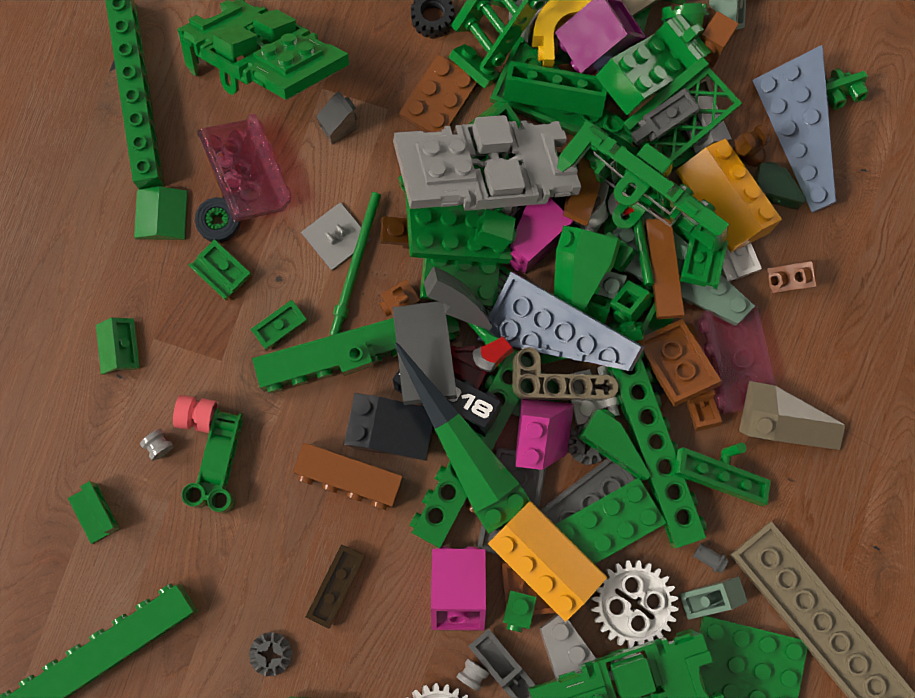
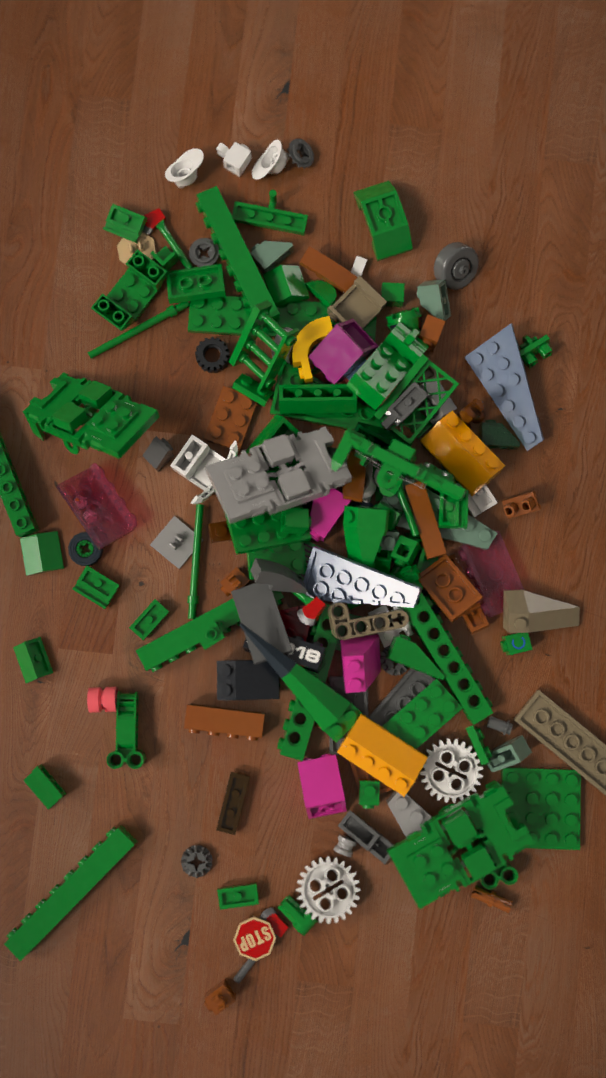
camera: 10 degrees left, 5 degrees up
light grey wheel [140,429,174,461] -> none
green plate [674,442,771,506] -> none
none -> white piece [170,435,238,505]
none -> green plate [466,725,493,766]
none -> green brick [500,633,533,655]

